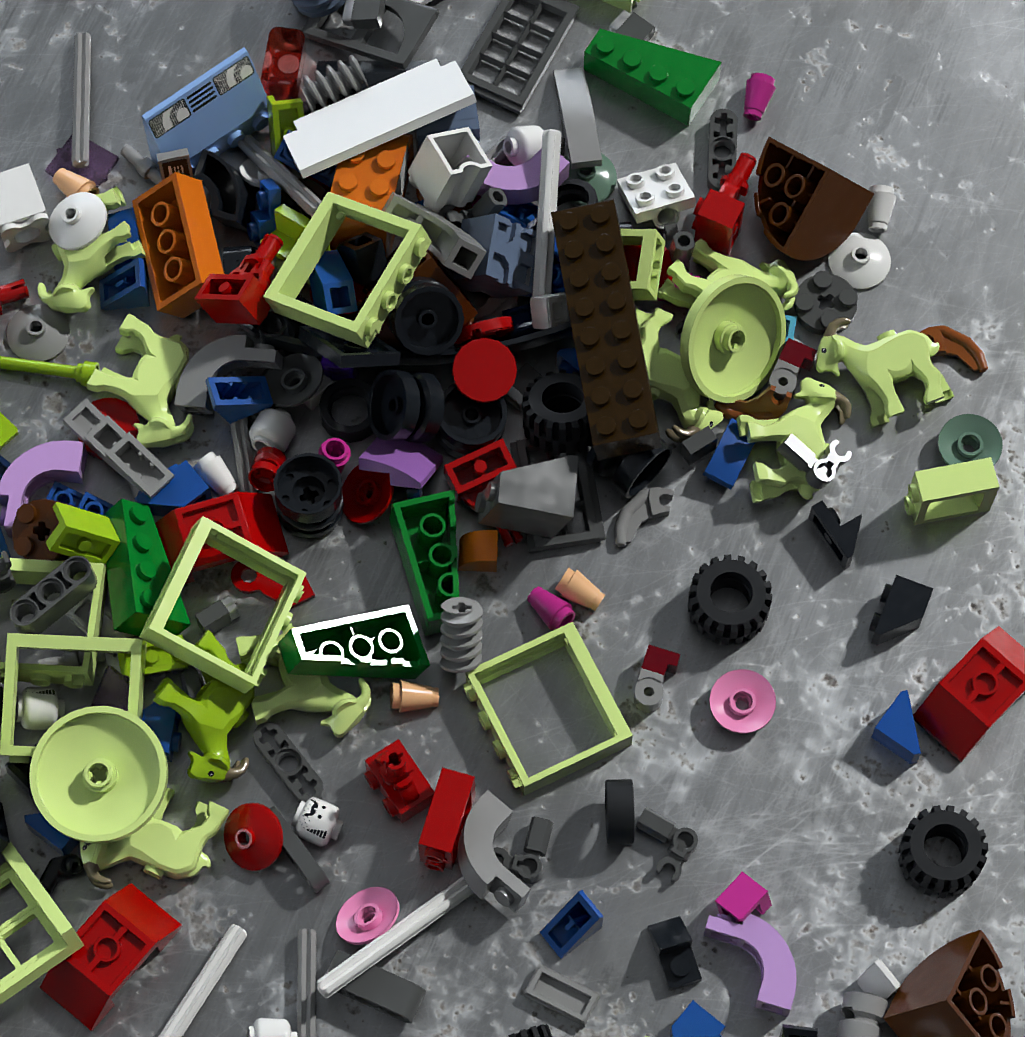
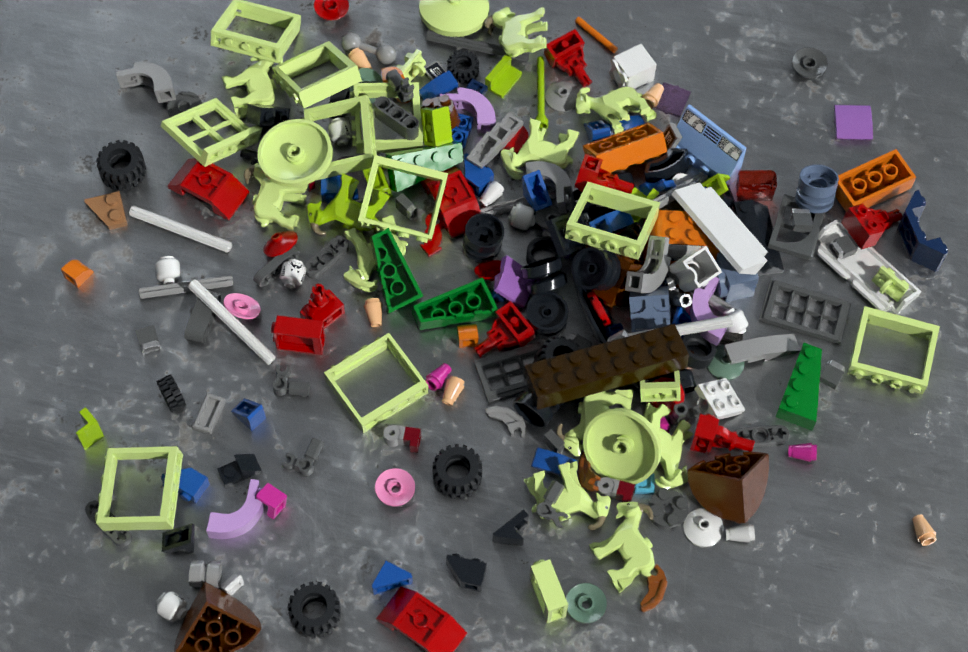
camera: 80 degrees right, 5 degrees down
white dish [49,192,107,250] -> none
light grey axle [71,32,91,168] -> none
red wheel [248,446,287,492] -> none
light grey piece [300,55,369,113] -> none
dark pink cone [318,438,351,474] -> none
light grey piece [440,597,483,673] -> none
red tile [452,338,517,403] -> none
light grey arch [458,790,531,913] -> none
dark grey slope [475,455,579,538] -> none
black tyre [605,779,635,844] -> none

